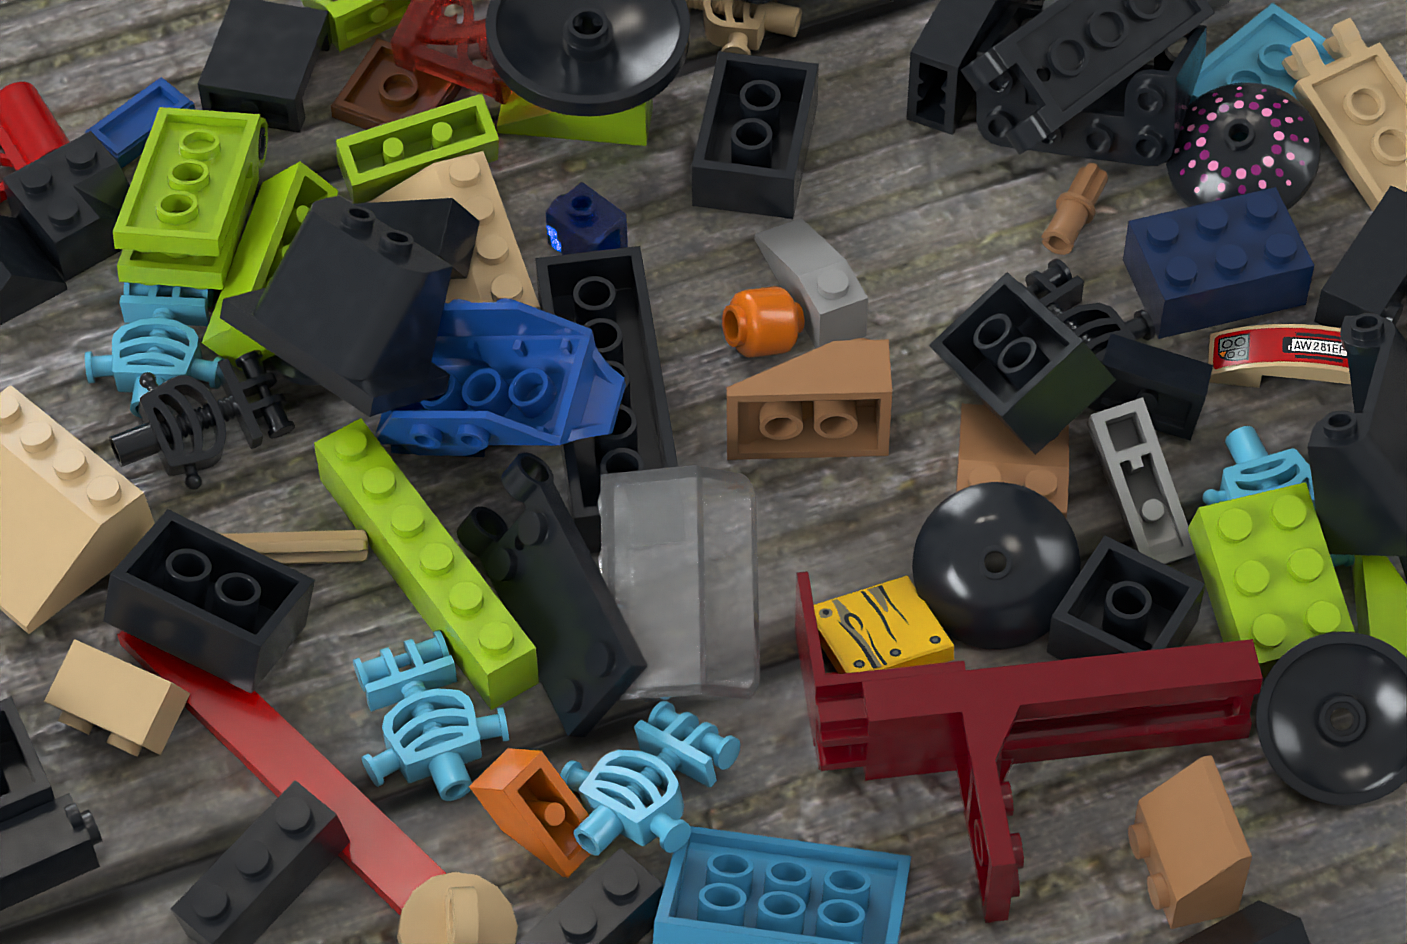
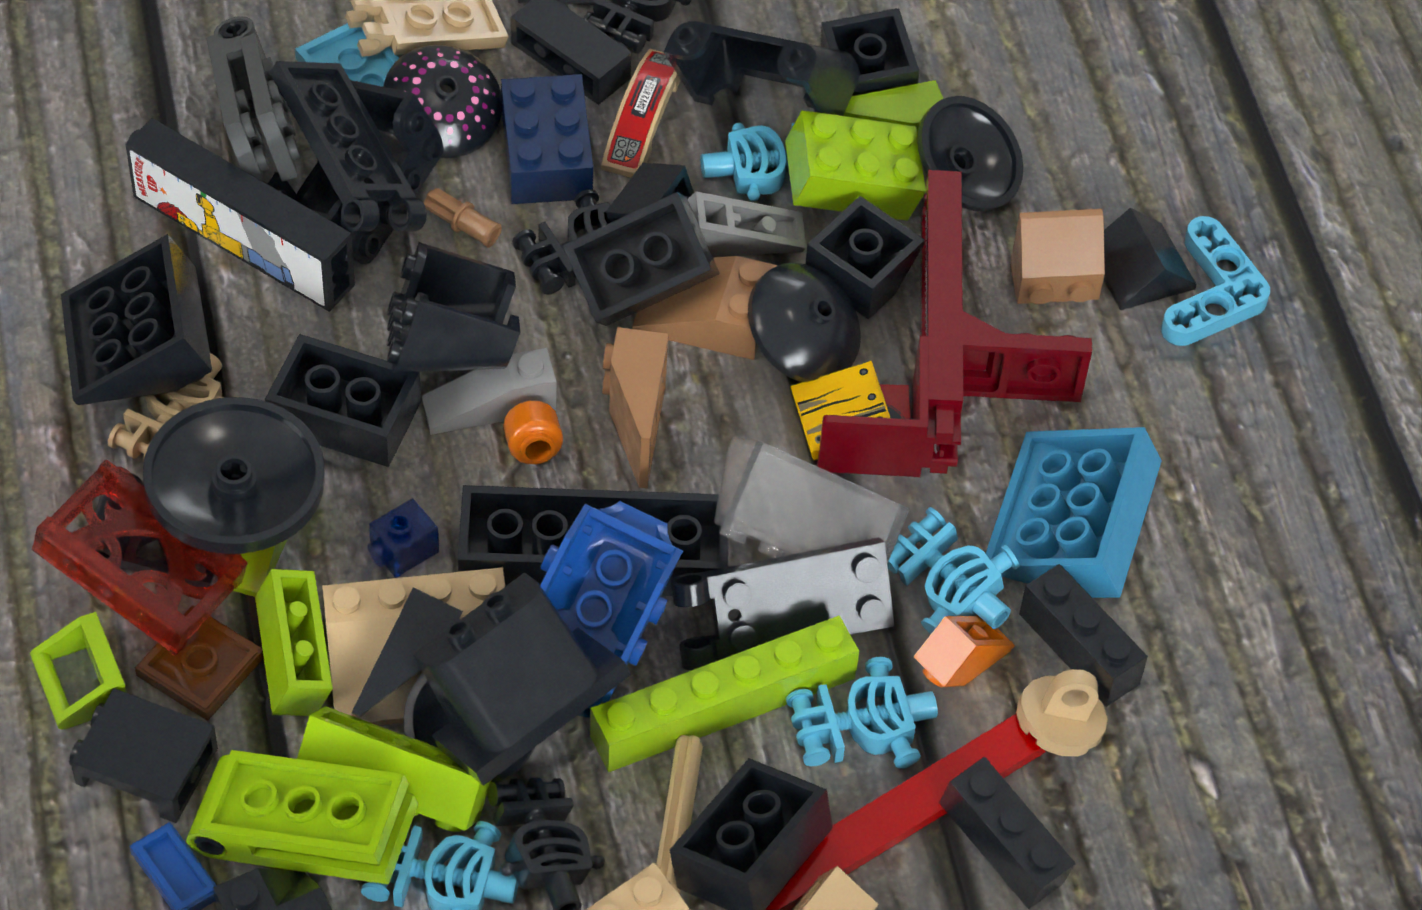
camera: 85 degrees left, 0 degrees up
none -> black windscreen [387,242,521,373]

